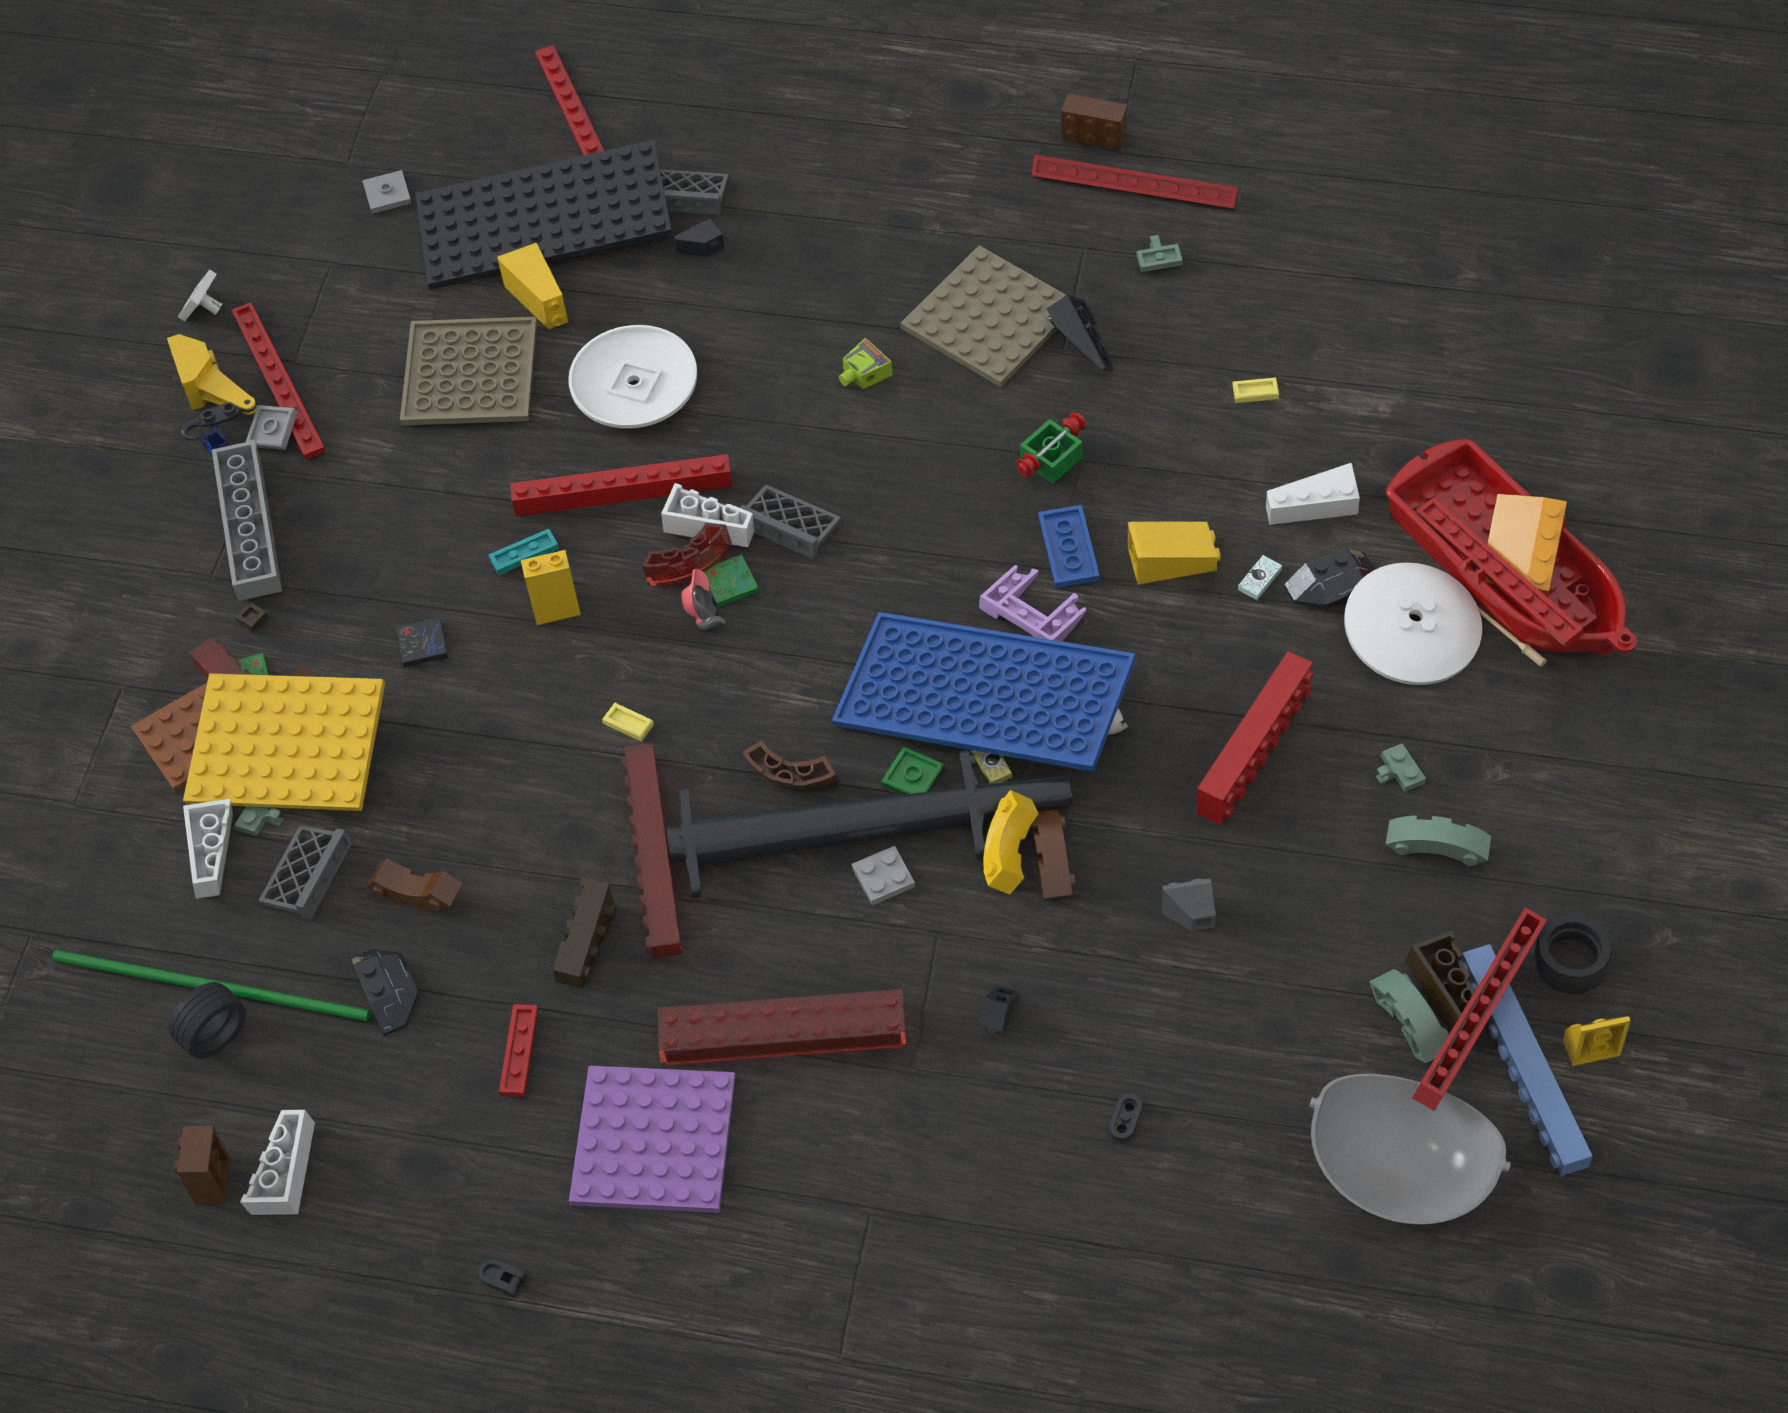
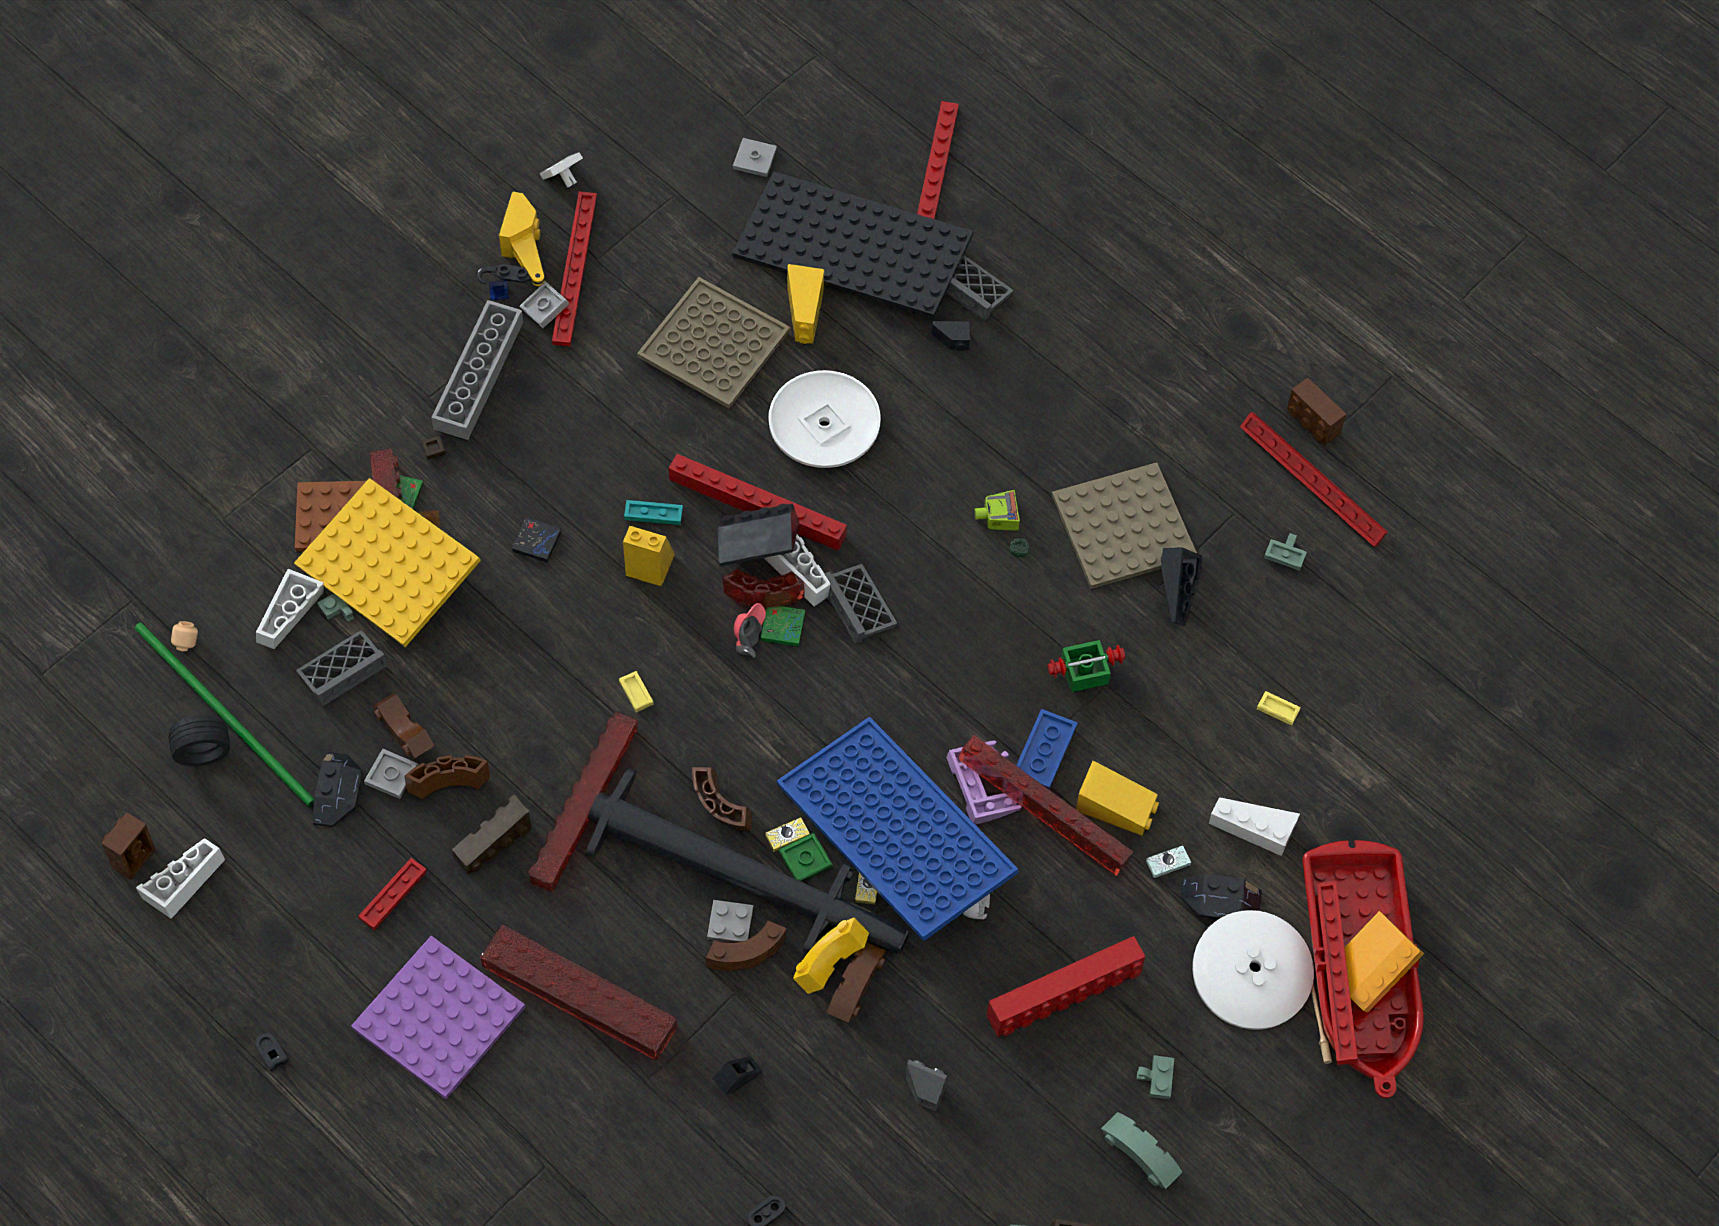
camera: 25 degrees right, 5 degrees up
none -> light nougat head [171,621,198,651]
none -> light grey plate [364,749,418,799]
none -> reddish brown brick [404,755,490,799]
none -> reddish brown brick [706,921,786,971]
none -> black slope [718,503,799,566]
none -> tile [765,818,810,852]
none -> clear red brick [959,735,1133,876]
none -> clear green tile [1010,538,1029,558]

